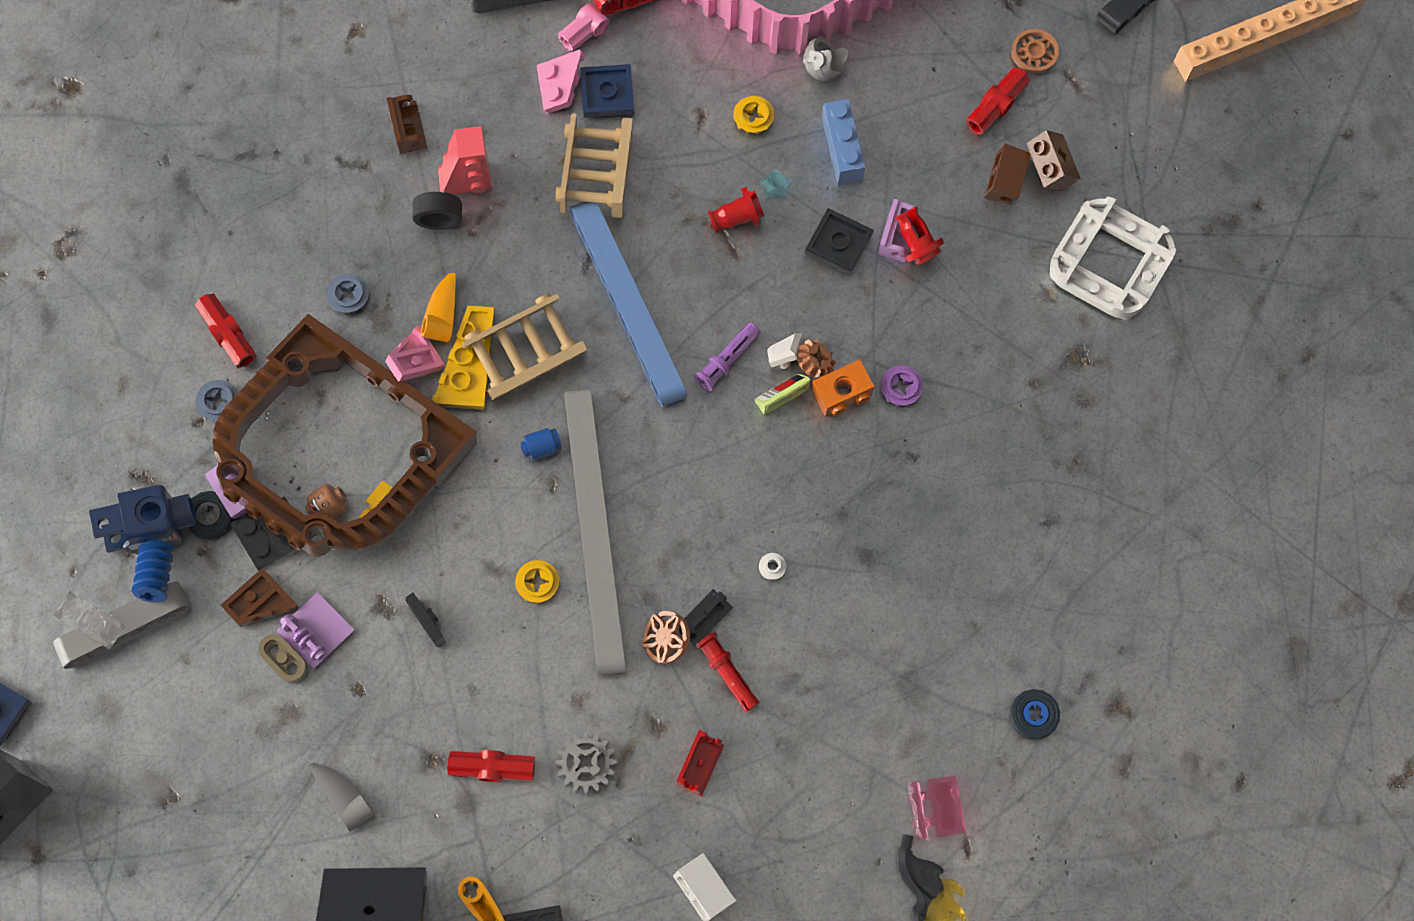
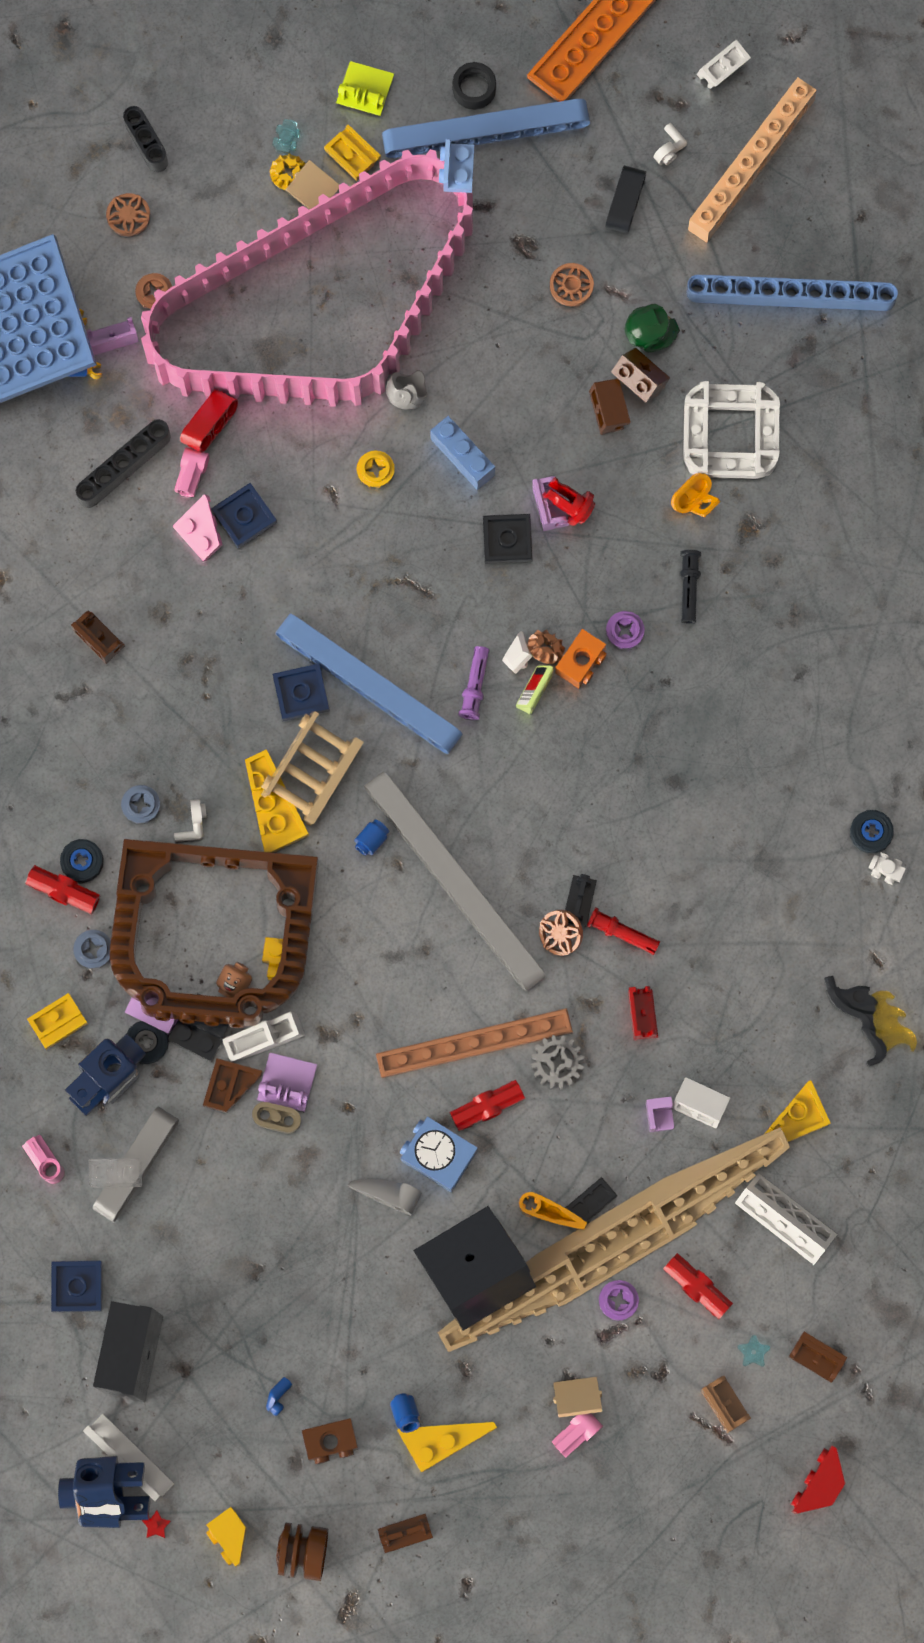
camera: 25 degrees left, 5 degrees up
blue piece [131,539,174,603] -> none
bright pink wing [385,325,445,382] -> none
black plate [405,592,447,648] -> none
black tyre [412,191,462,230] -> none
light orange piece [421,273,456,343] -> none
coral wedge [438,126,492,194] -> none
yellow gear [515,560,559,604] -> none
tan fence [555,113,633,218] -> none
red piece [707,187,765,233] -> none
clear light blue plate [758,169,791,199] -> none
white plate [759,553,786,580] -> none
clear pink plate [907,775,966,840] -> none
red piece [965,67,1031,135] -> none
none -> bright pink piece [22,1134,65,1184]
none -> yellow plate [27,993,88,1050]
none -> black bush [60,839,104,883]
none -> white plate [174,799,207,843]
none -> white slope [222,1012,305,1063]
none -> dark blue plate [272,663,330,721]
none -> nougat tile [376,1008,573,1078]
none -> medium blue brick [400,1116,478,1193]
none -> dark green helmet [624,304,680,352]
none -> lavender panel [646,1097,674,1132]
none -> light orange bracket [671,473,721,517]
none -> black pin [679,550,701,624]
none -> medium blue beam [686,275,898,311]
none -> white piece [869,853,906,885]

